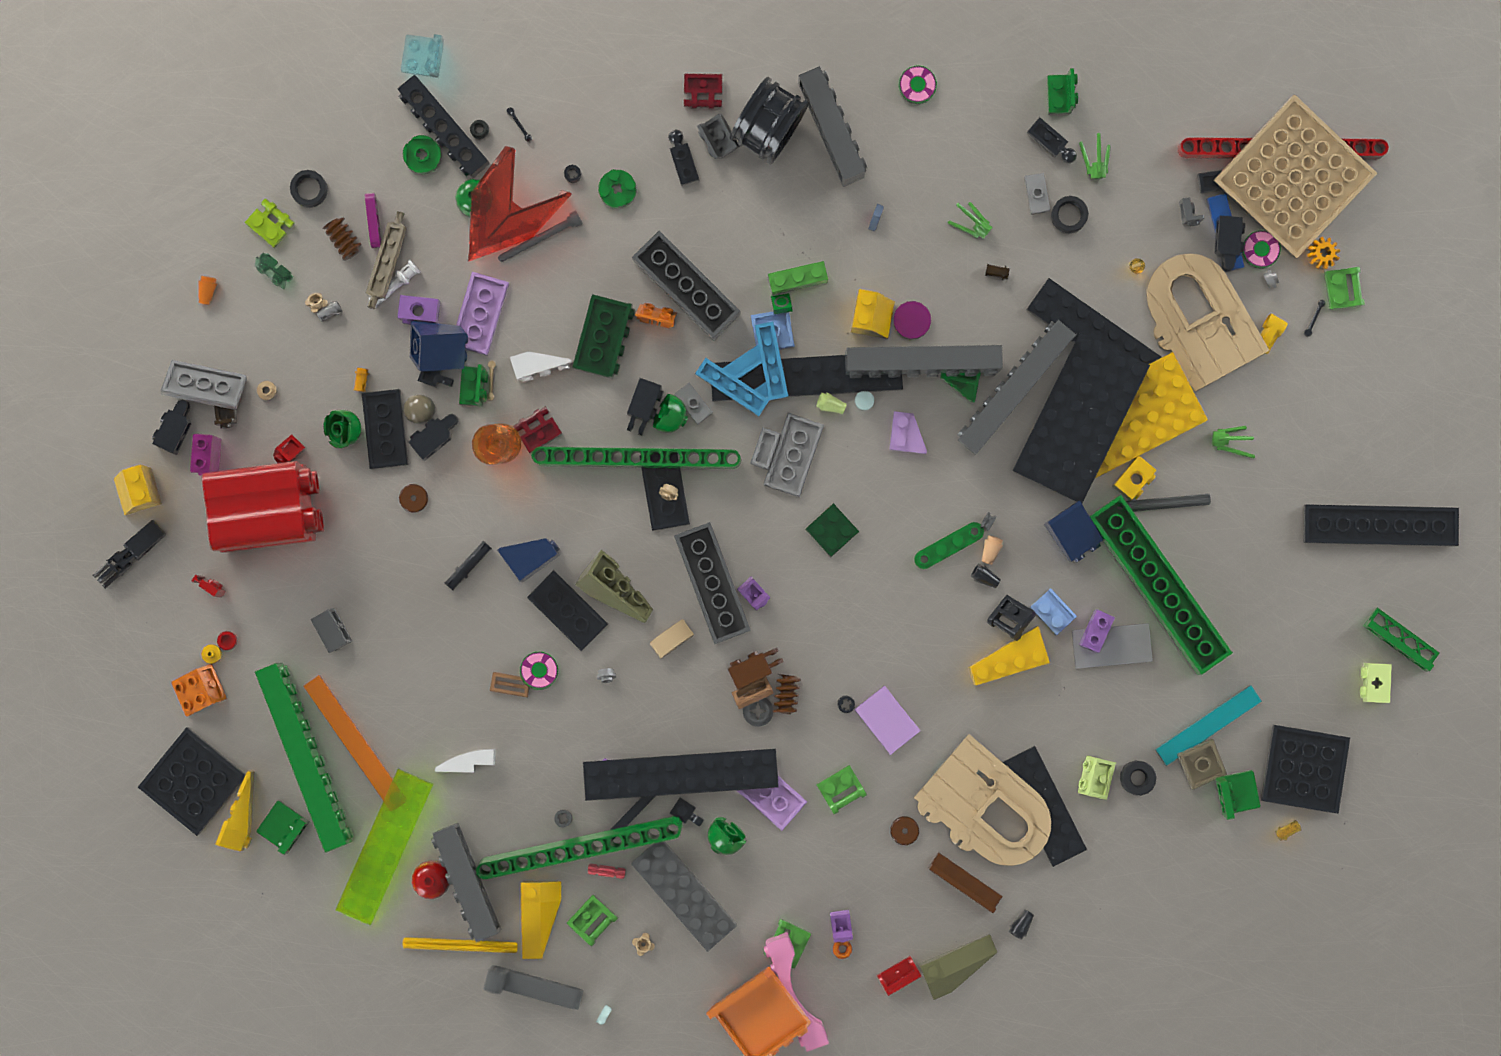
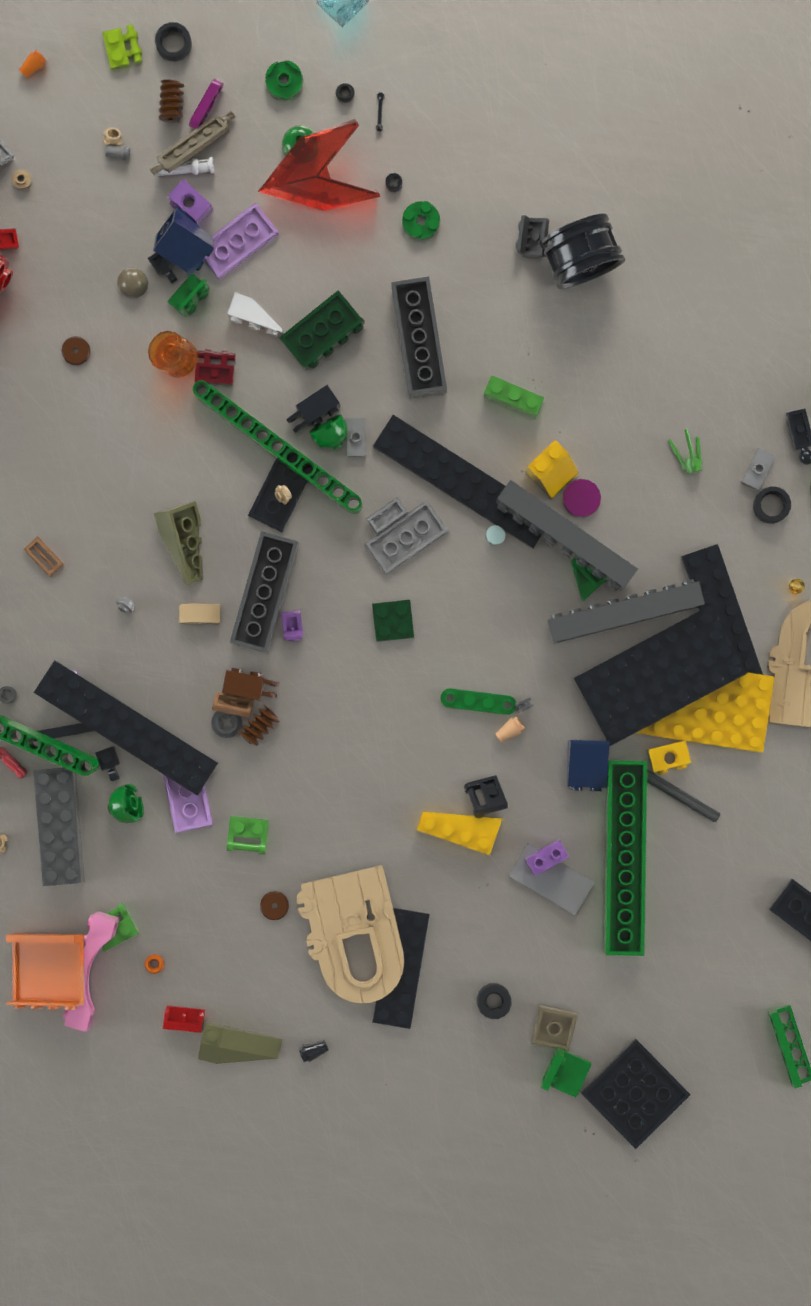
camera: 35 degrees right, 0 degrees up
clear green hinge [255,252,293,289] -> none
green cylinder [323,409,361,448] -> none
light orange pin [354,368,370,392] -> none
black tile [361,389,408,469] -> none
black brick [397,74,490,178] -> none
black hinge [408,414,458,461] -> none
black pin [444,541,492,591] -> none
tan hinge [487,361,496,401] -> none
dark blue slope [497,538,560,582] -> none
dark grey piece [498,210,583,262] -> none
tile [520,652,558,690] -> none
black tile [527,570,608,651] -> none
orange hinge [635,303,677,329] -> none
black plate [668,129,699,186] -> none
dark red plate [684,74,722,109] -> none
dark azure plate [695,322,788,417] -> none
light blue tile [751,312,795,350] -> none
green tile [771,293,793,315] -> none
dark grey brick [798,66,867,187] -> none
yellowish green cone [817,393,846,414] -> none
medium lavender bracket [830,910,853,942] -> none
black bush [837,695,855,713] -> none
lavender tile [854,686,920,755] -> none
sand blue tile [868,204,884,231] -> none
lavender wing [890,411,927,454] -> none
tile [899,65,937,104] -> none
reddish brown fence [928,852,1003,914] -> none
black cone [971,564,1001,588] -> none
dark brown pin [985,264,1010,281] -> none
light blue plate [1030,588,1077,635] -> none
yellowish green bracket [1078,756,1116,800] -> none
teal tile [1155,685,1262,766] -> none
bright green plant [1212,426,1255,458] -> none
clear yellow pin [1275,820,1302,841] -> none
yellowish green brick [1360,663,1392,703] -> none

